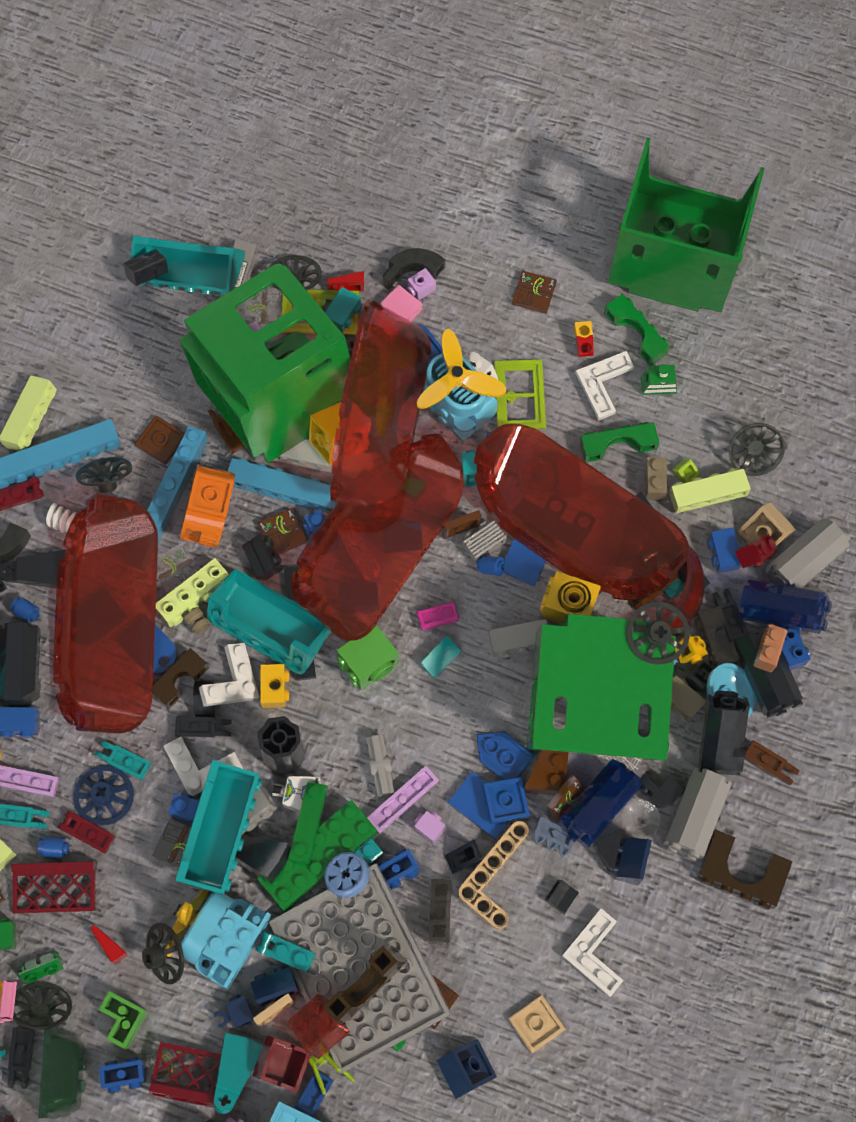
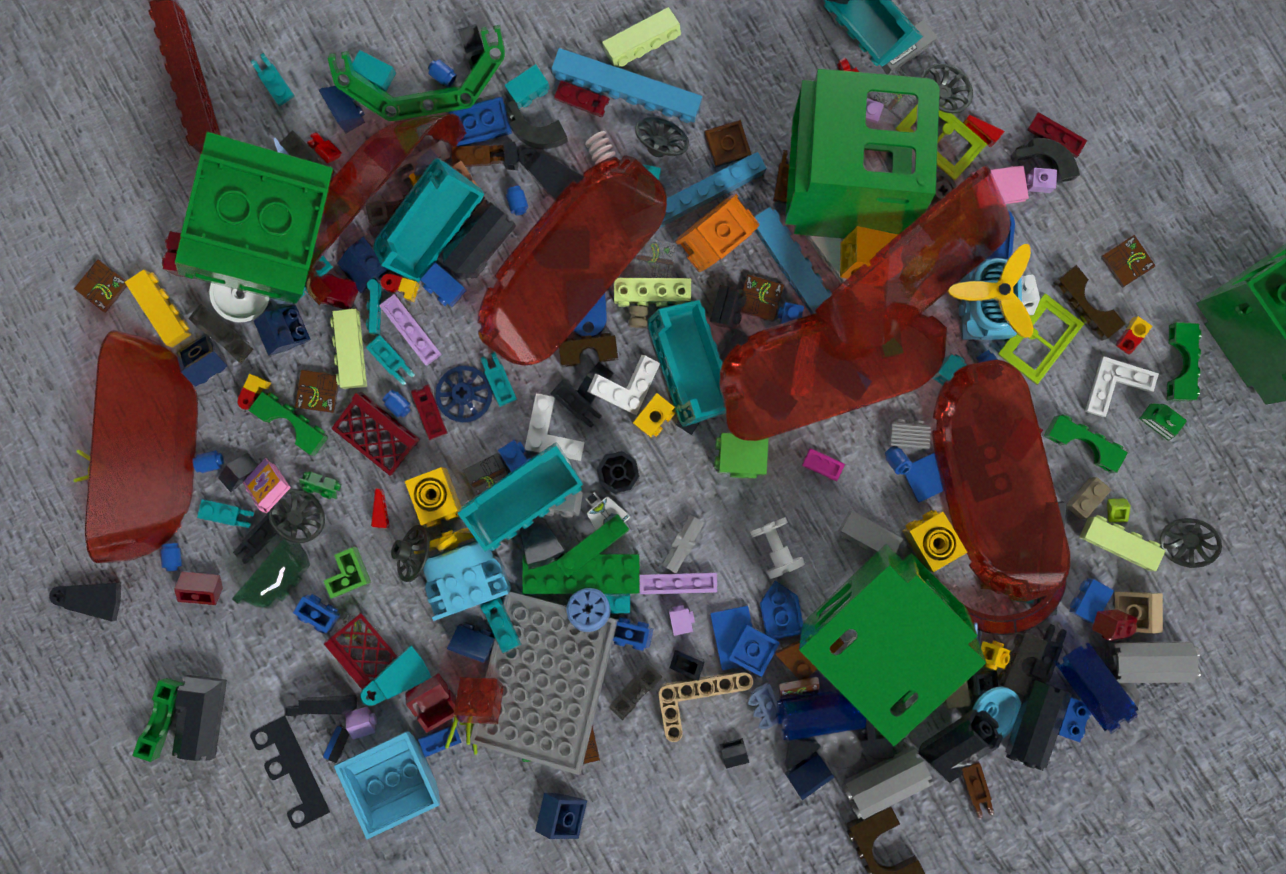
camera: 45 degrees right, 15 degrees up
dark blue brick [214,994,254,1029] -> none
tan plate [253,994,294,1028] -> none
dark brown arch [323,946,407,1023] -> none
teal brick [325,287,362,334] -> none
teal slope [420,636,461,679] -> none
reddish brown tile [441,510,482,539] -> none
tan tile [508,994,566,1054] -> none
white plate [562,908,624,997] -> none
pearl dark grey wheel [627,602,690,665] -> none
nougat brick [753,624,787,672] -> none
none -> yellow brick [405,467,461,527]
none -> white piece [750,517,805,579]
none -> dark red plate [1027,112,1088,158]
none -> dark brown arch [1053,265,1125,341]

